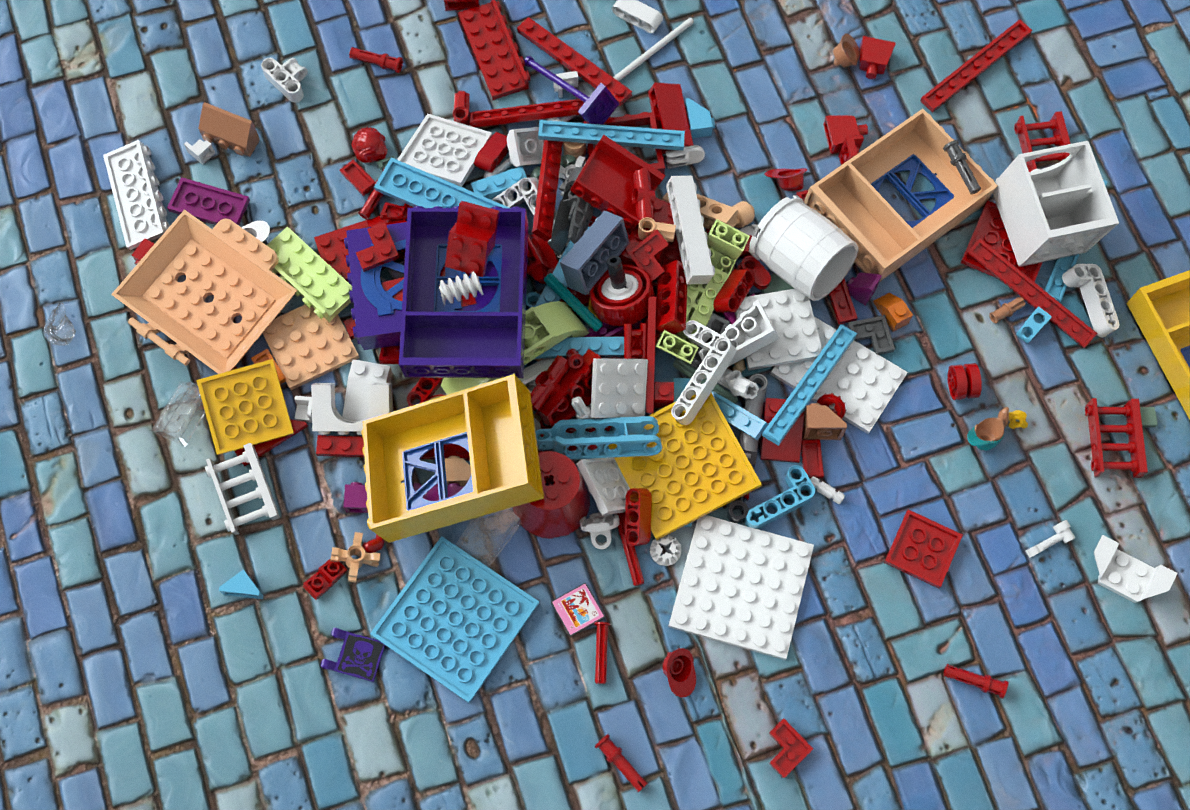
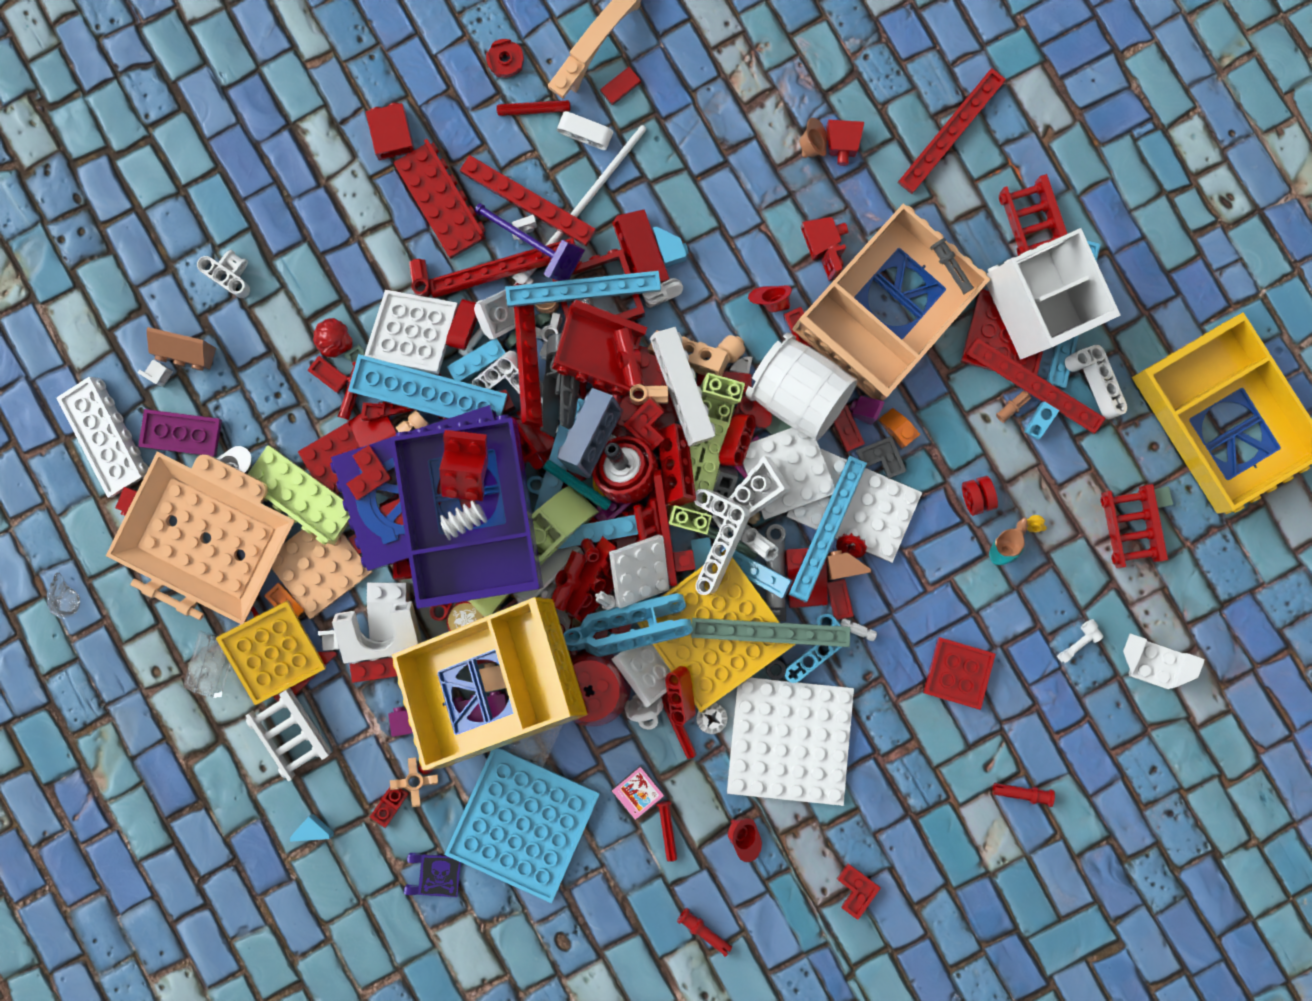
camera: 10 degrees left, 15 degrees up
red pin [349,47,403,73] -> none
none -> sand green plate [691,618,851,647]

